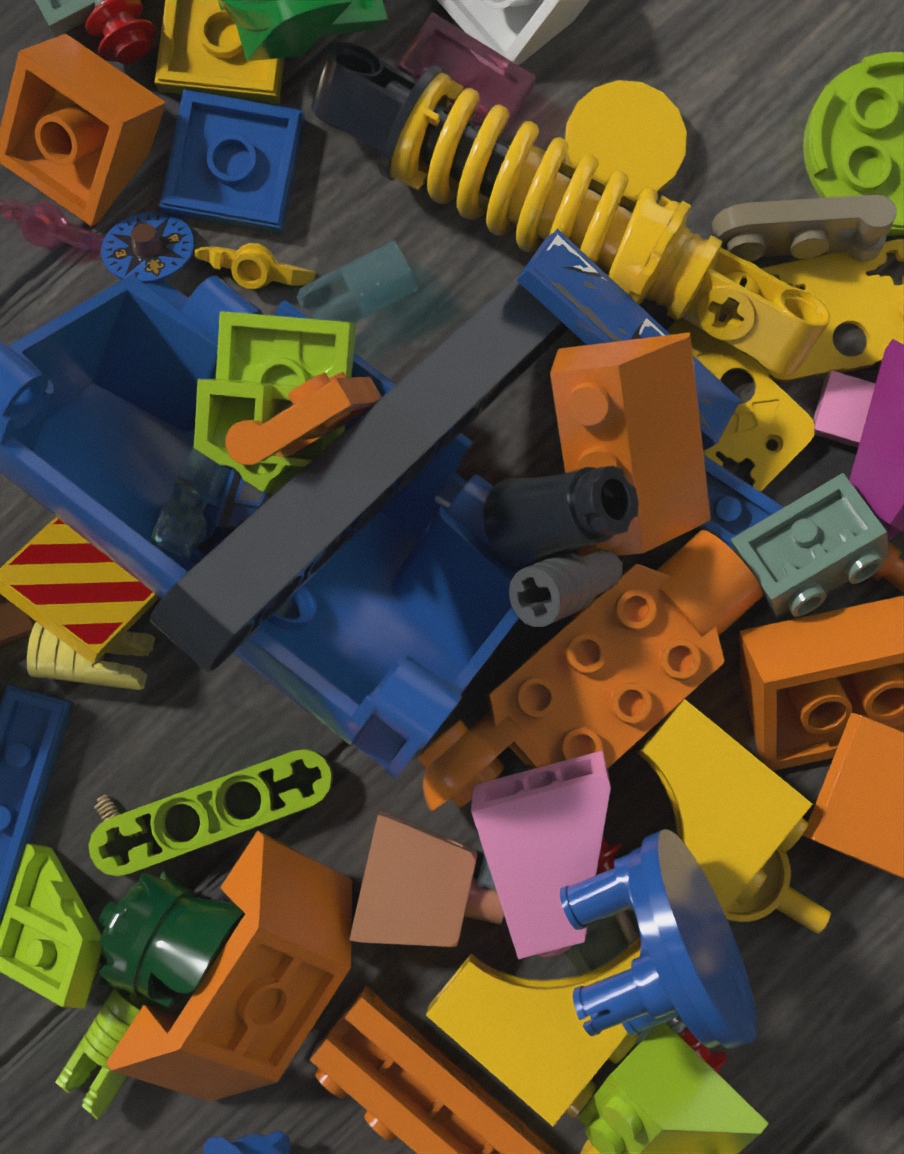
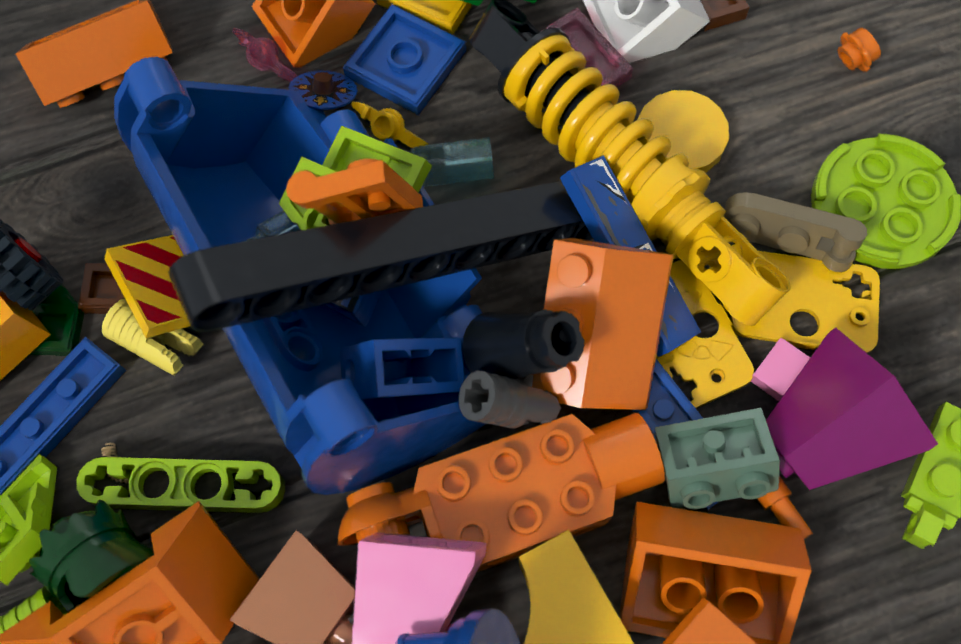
camera: 30 degrees right, 15 degrees down
none -> blue torso [340,337,465,400]

